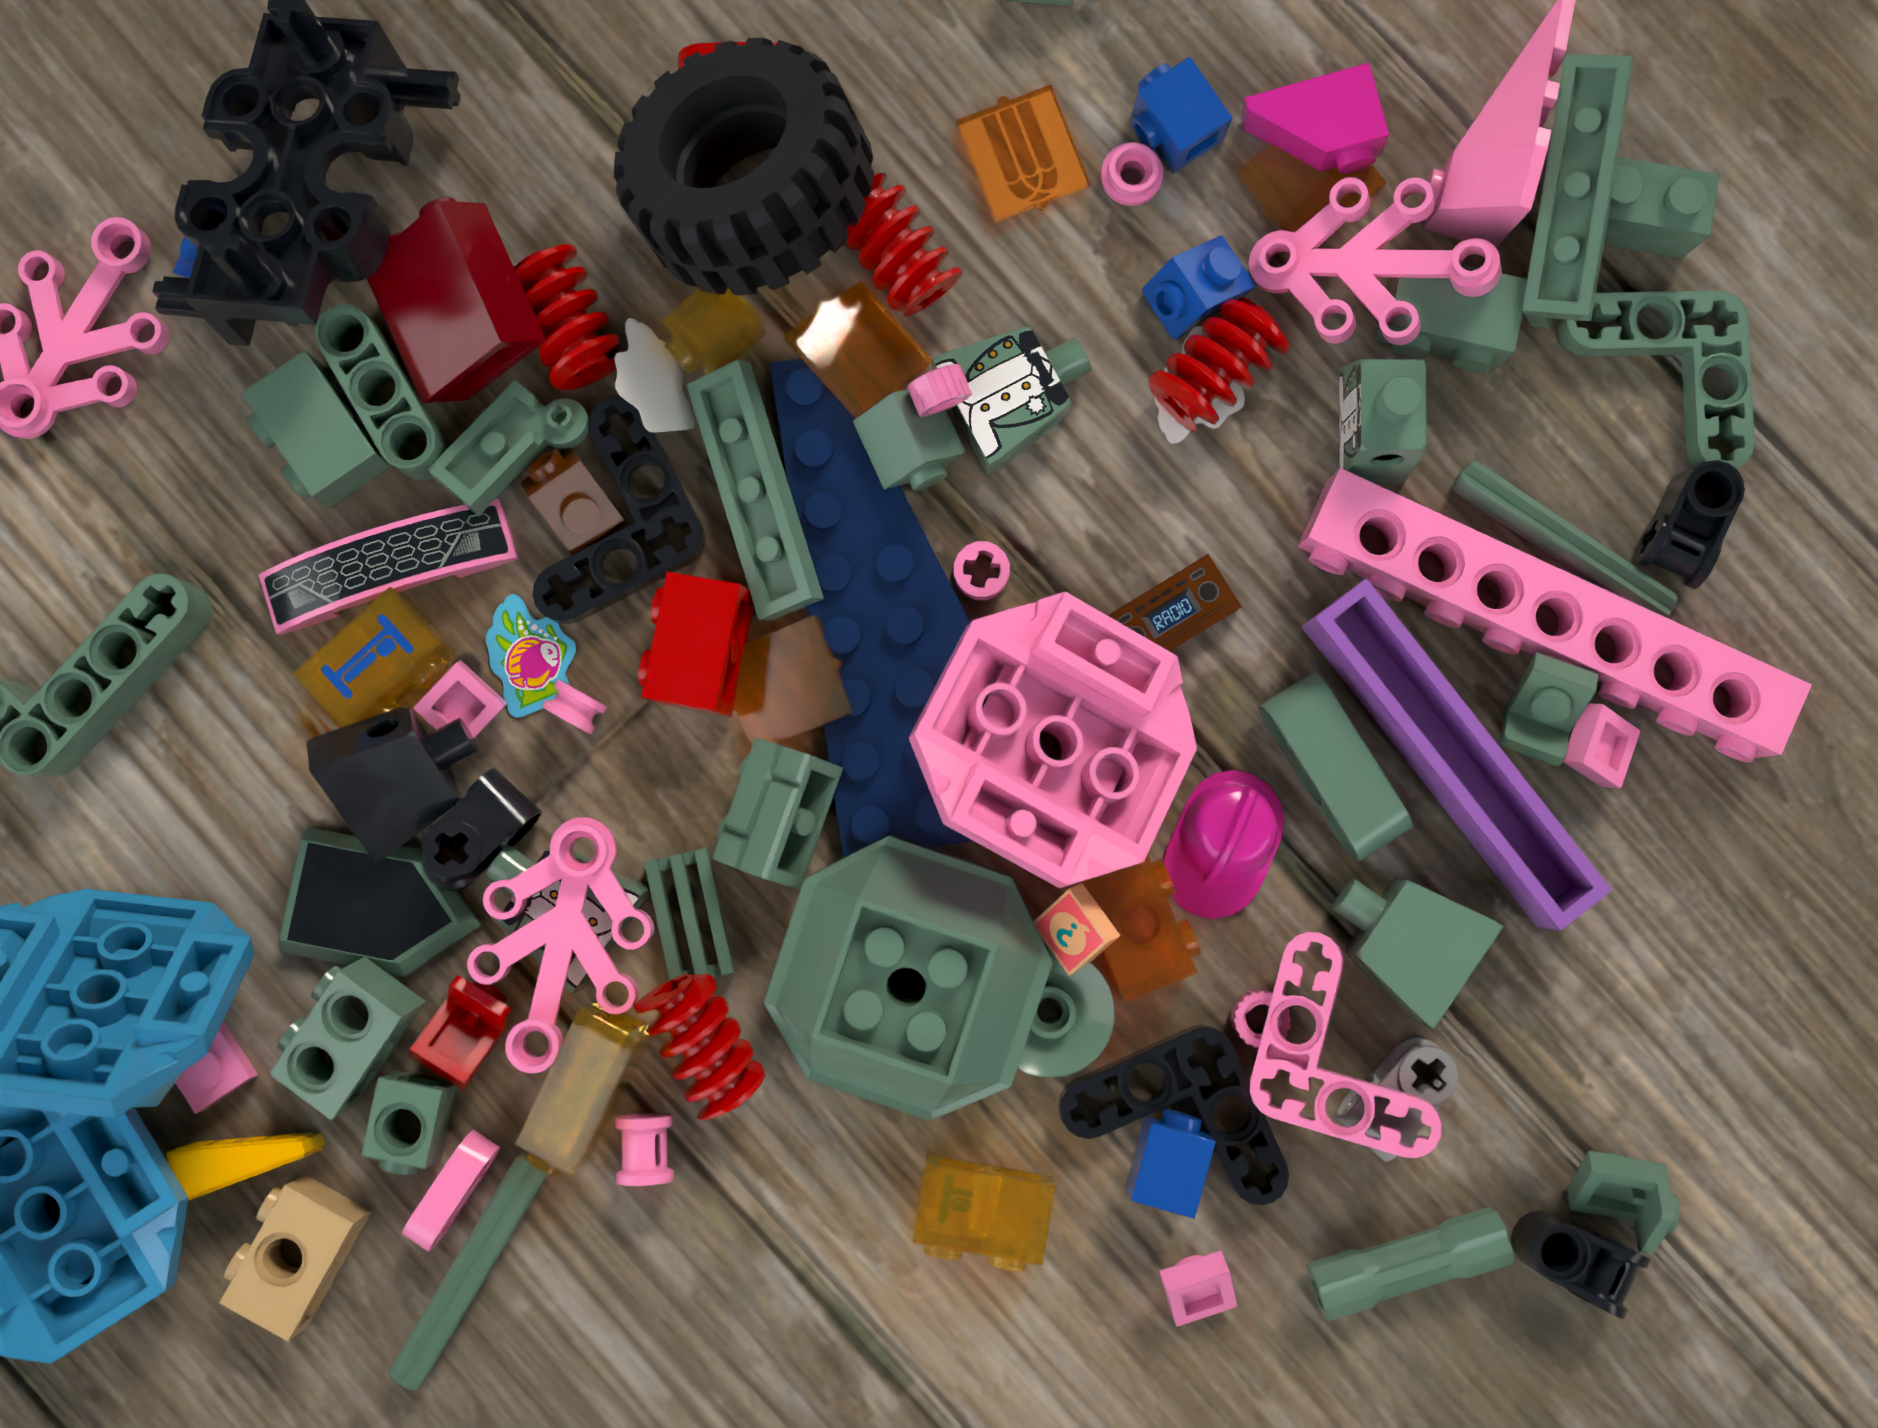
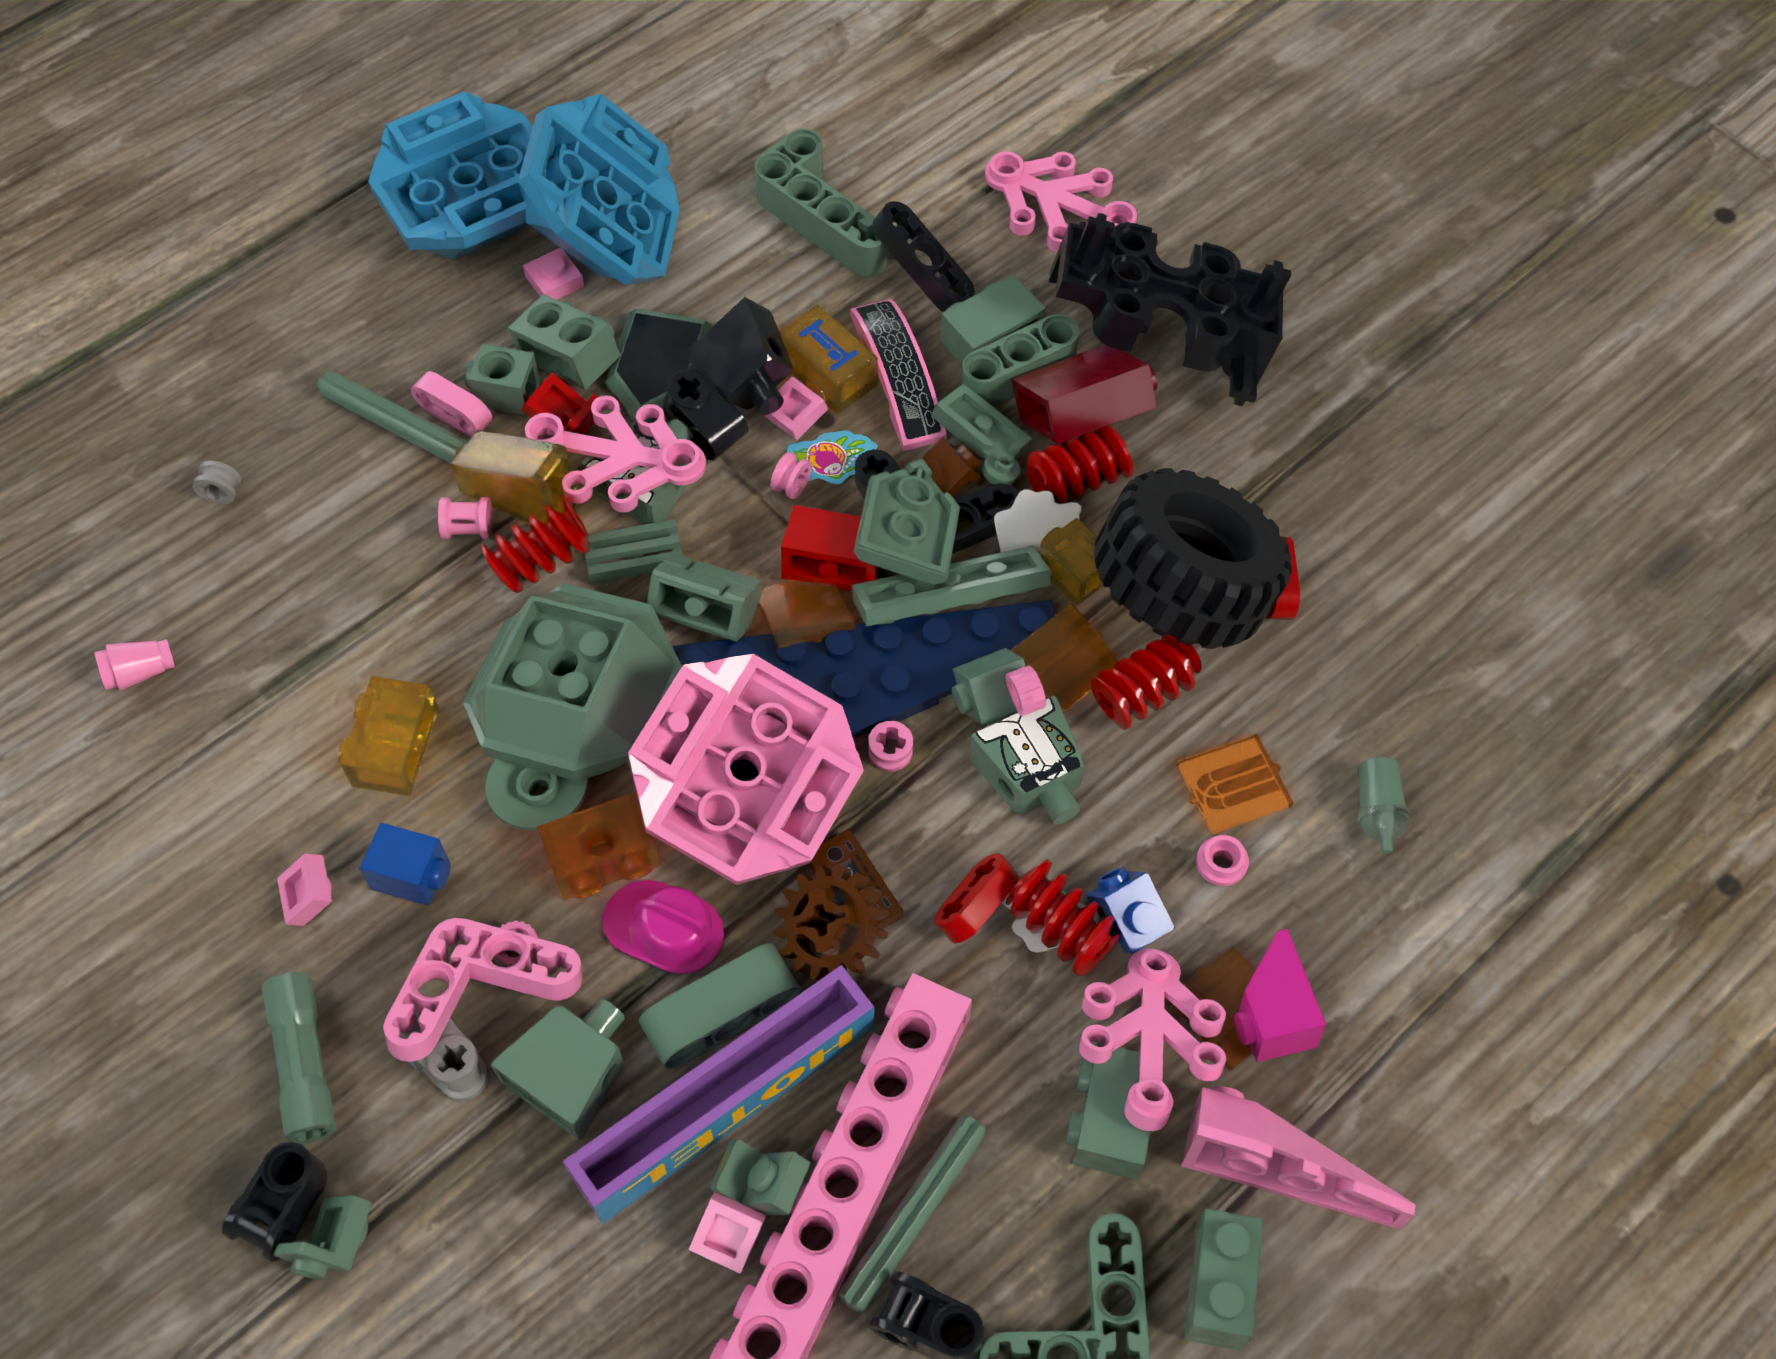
camera: 90 degrees right, 25 degrees down
yellow slope [167,1132,326,1201] -> none
tan brick [219,1175,372,1342] -> none
light nougat tile [1033,883,1121,976] -> none
black beam [1058,1024,1289,1205] -> none
blue brick [1131,57,1233,174] -> none
sand green torso [1339,359,1427,486] -> none
sand green fence [1522,54,1634,329] -> none
none -> reddish brown gear [774,865,889,980]
none -> sand green tile [853,459,960,585]
none -> black beam [873,201,975,312]
none -> red beam [934,853,1019,944]

